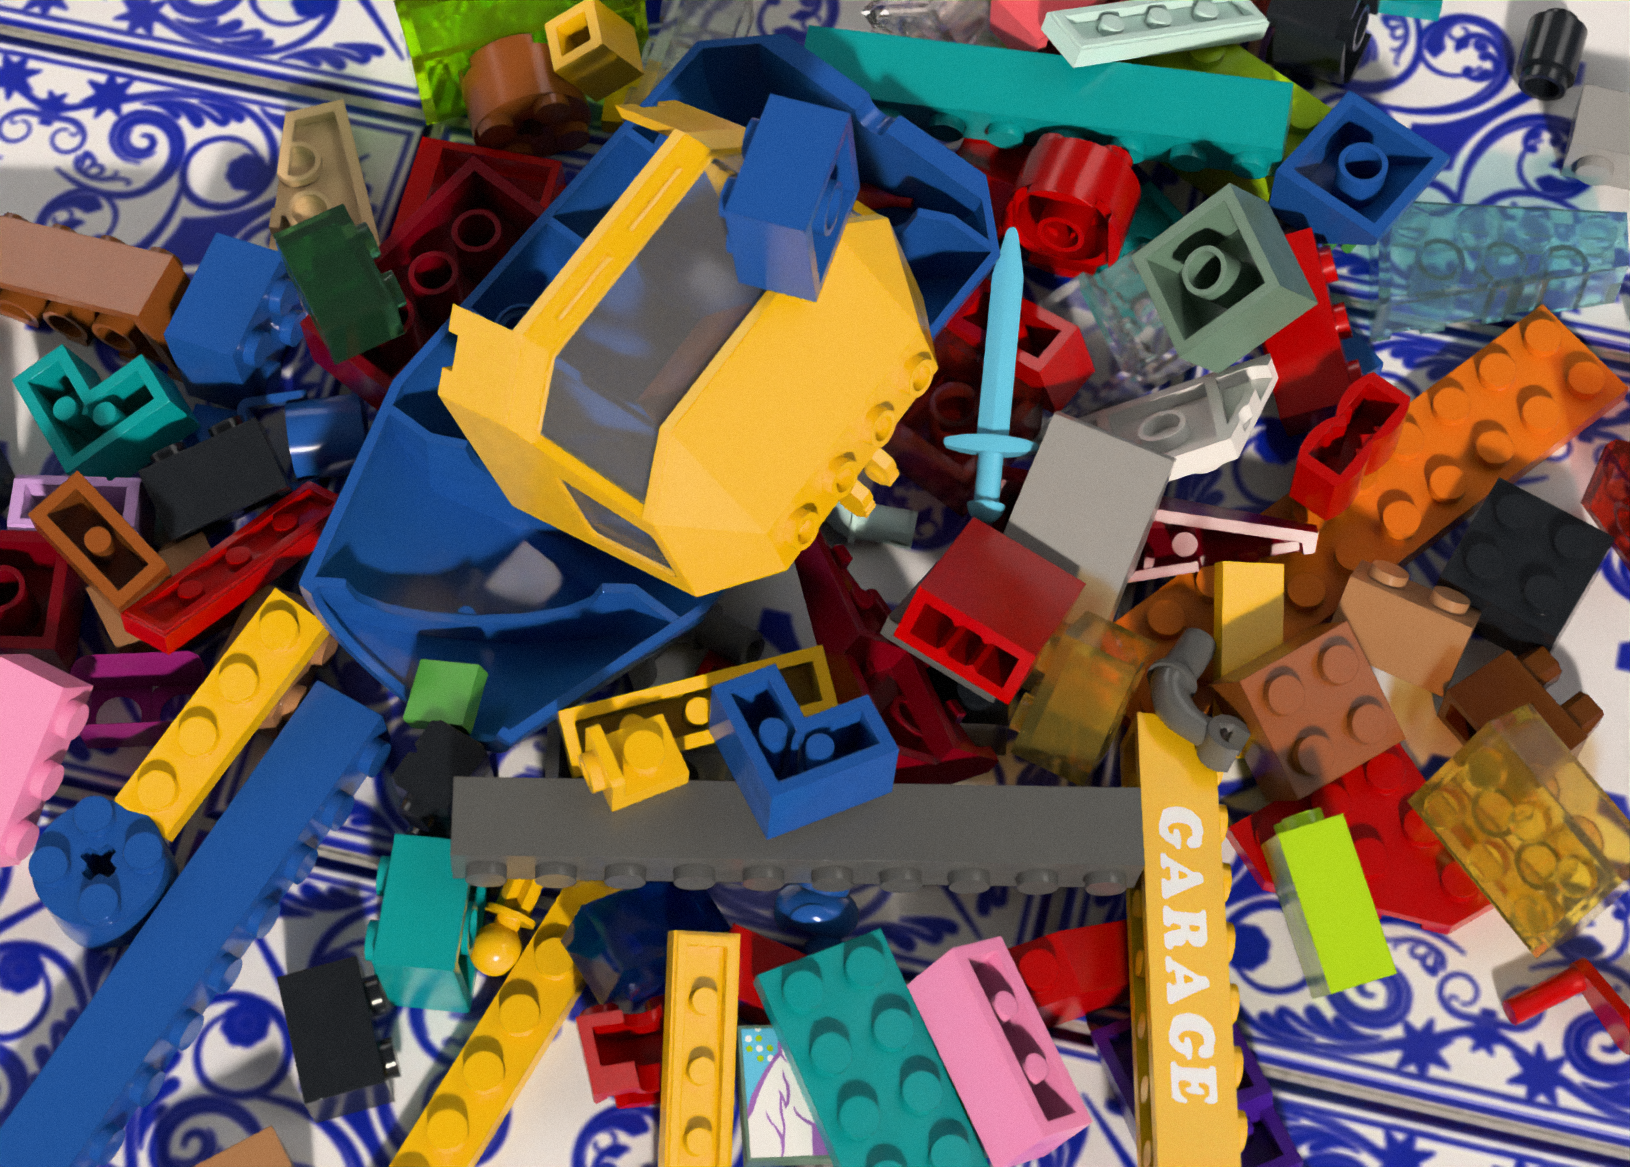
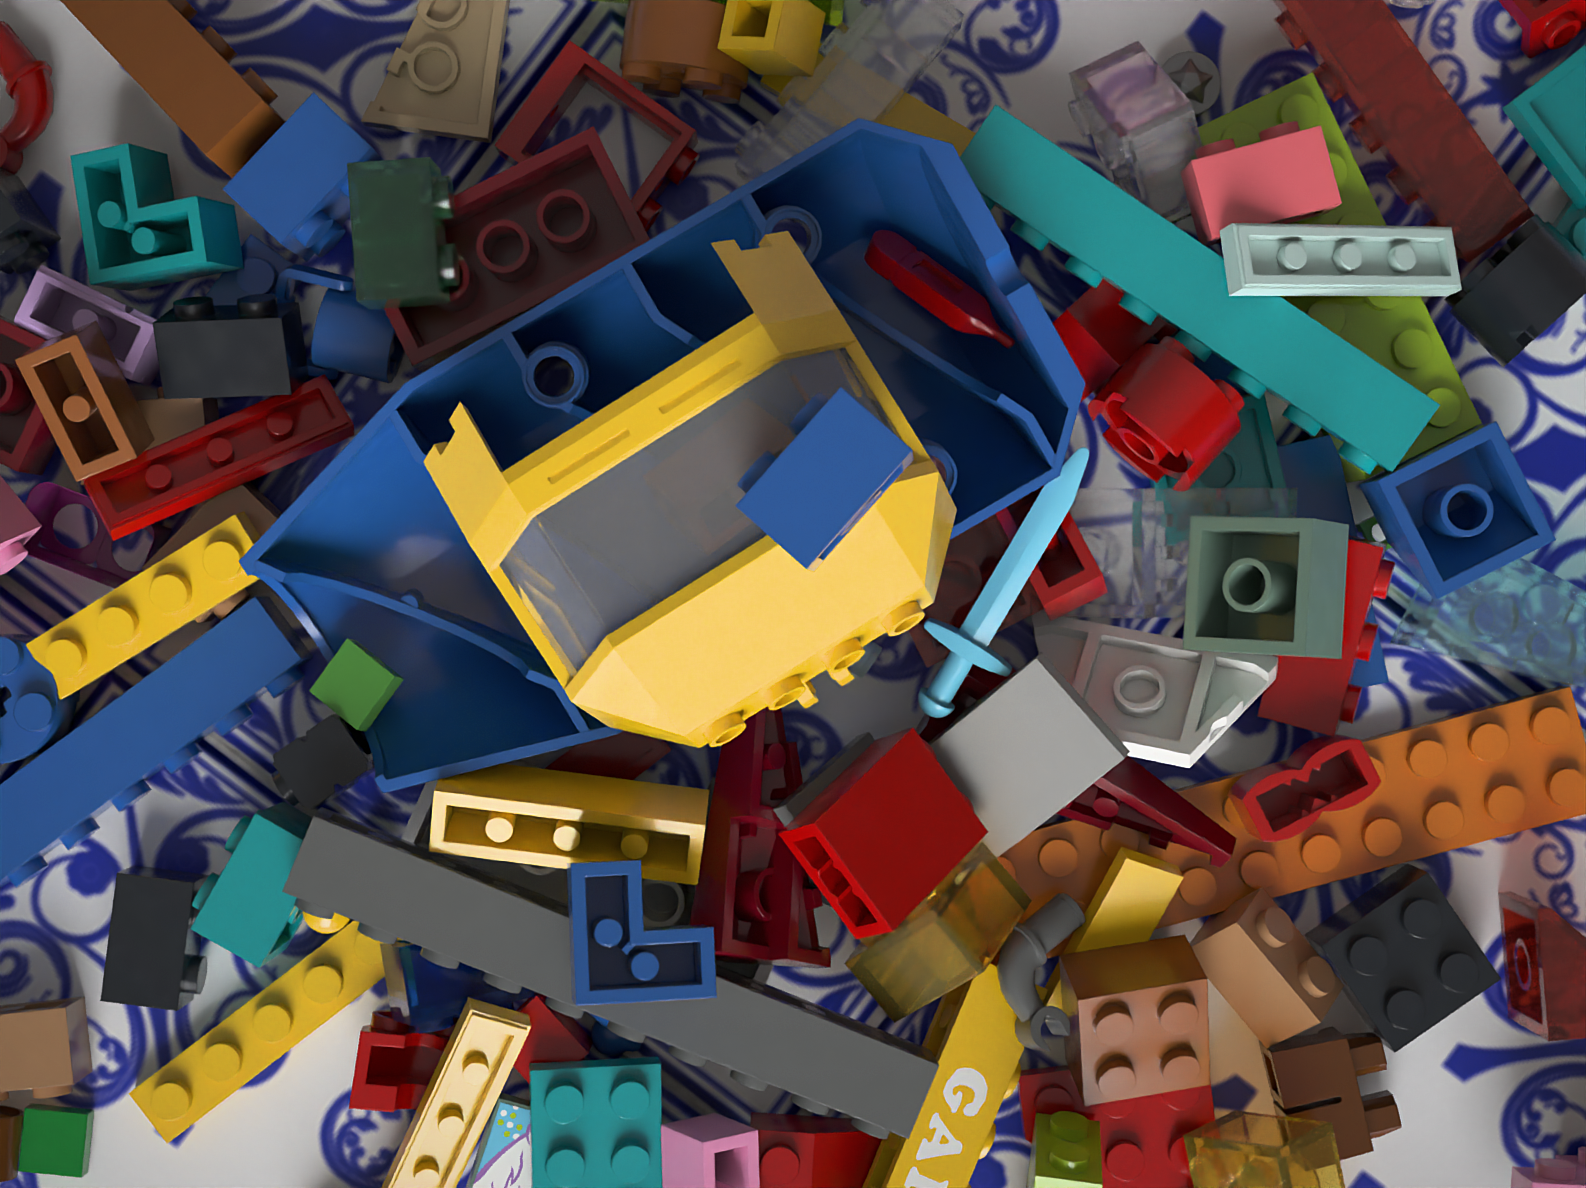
camera: 20 degrees right, 25 degrees up
yellow bracket [578,713,689,812] -> none

